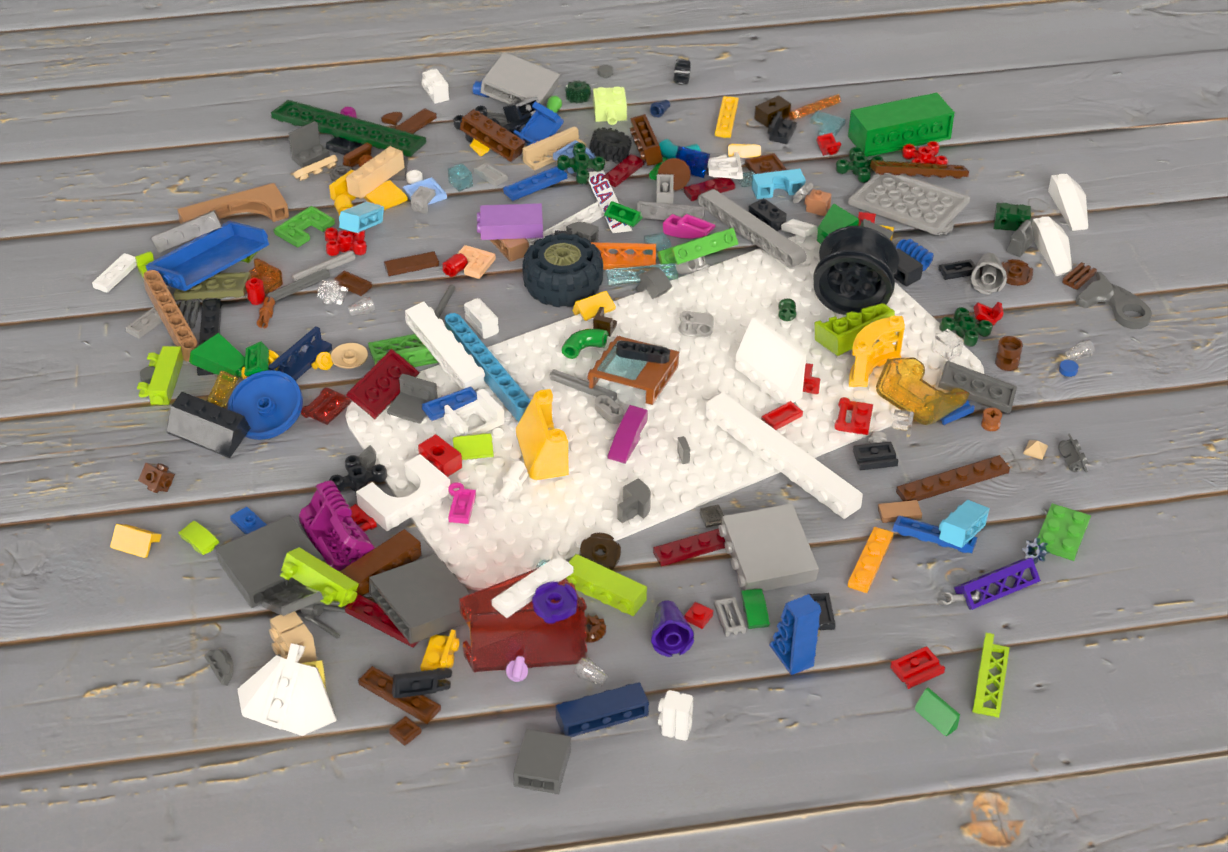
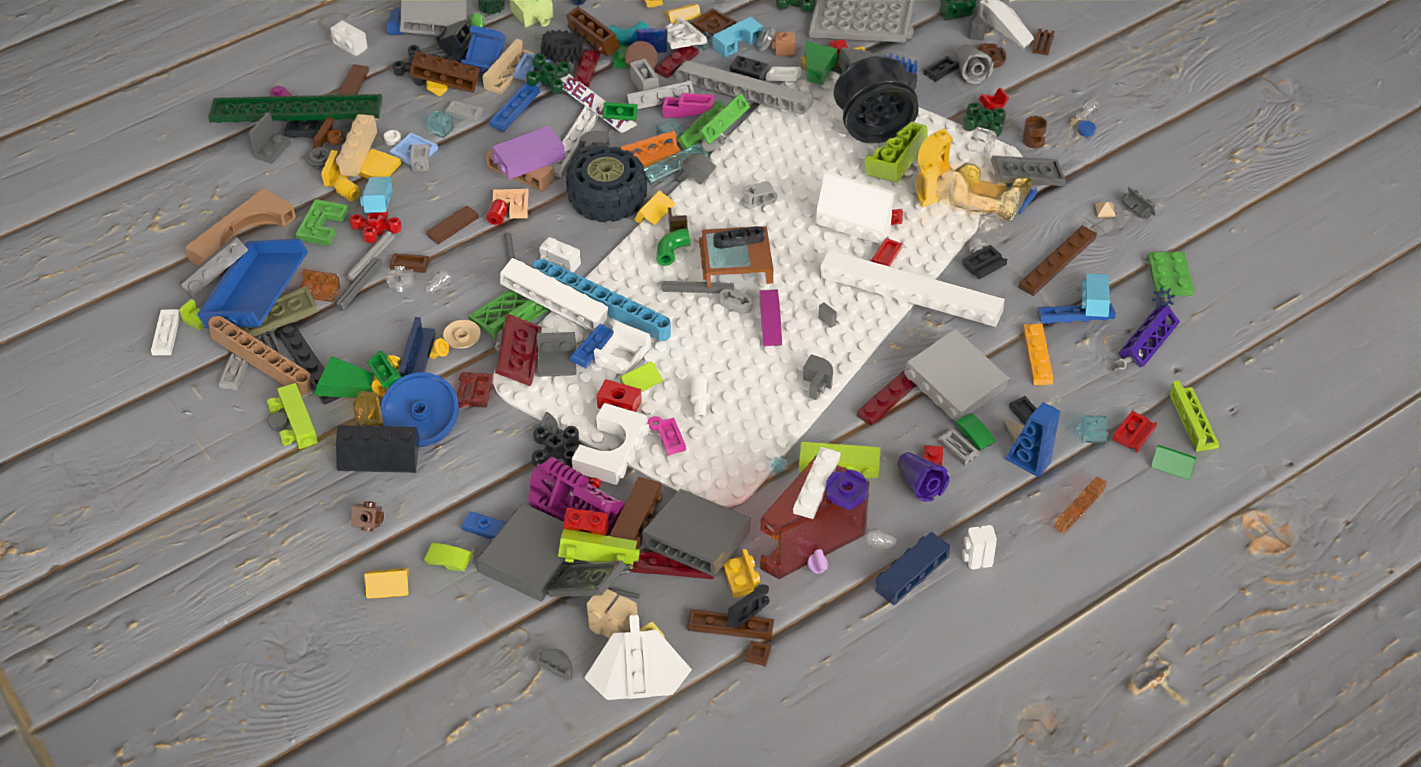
camera: 25 degrees left, 5 degrees up
red brick [245,278,265,305] -> none
dark orange pin [257,297,275,328] -> none
tan plate [293,155,338,181] -> none
reddish brown tile [381,112,403,126] -> none
dark grey brick [513,729,571,794] -> none
yellow windscreen [516,389,569,480] -> none
dark brown plate [579,532,621,571] -> none
clear smoke plate [700,504,724,528] -> none
dark green wheel [778,298,796,321] -> none
plate [834,397,873,435] -> none
medium nougat tile [878,500,922,523] -> none
dark orange wheel [981,408,1002,431] -> none
dark grey animal [1075,272,1152,329] -> none
none -> red brick [563,508,608,536]
none -> clear orange beam [1054,476,1107,533]
none -> clear light blue brick [1078,415,1109,443]

